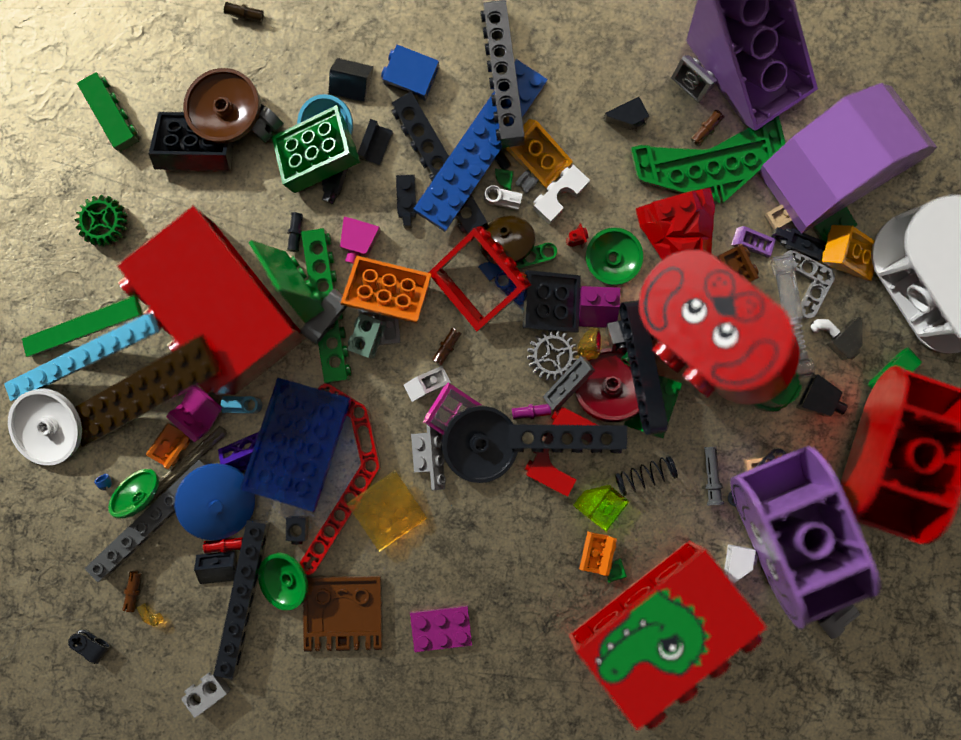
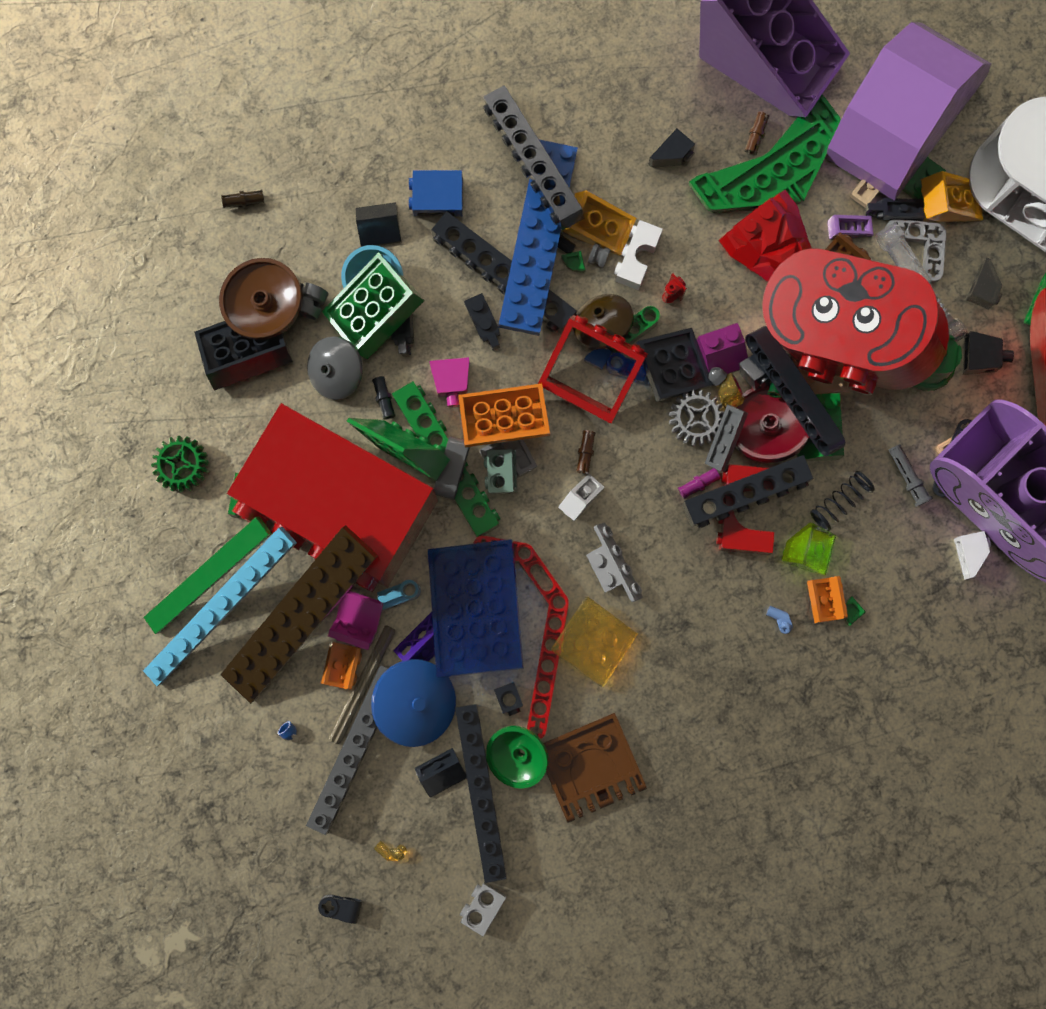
camera: 20 degrees left, 5 degrees down
white dish [8,389,82,465] -> none
green brick [77,72,140,153] -> none
green dish [108,469,159,519] -> none
reddish brown pin [122,571,142,612] -> none
red pin [203,537,243,554] -> none
black panel [358,119,393,166] -> none
magenta plate [410,605,472,652] -> none
piece [423,383,482,434] -> none
black dish [442,405,518,483] -> none
white piece [484,185,522,210] -> none
red brick [569,540,767,731] -> none
green dish [585,228,643,285] -> none
light grey slope [671,55,717,103] -> none
white arm [811,319,840,338] -> none
none -> dark grey dish [307,336,363,400]
none -> dark grey hinge [709,367,727,386]
none -> medium blue arm [766,606,793,634]

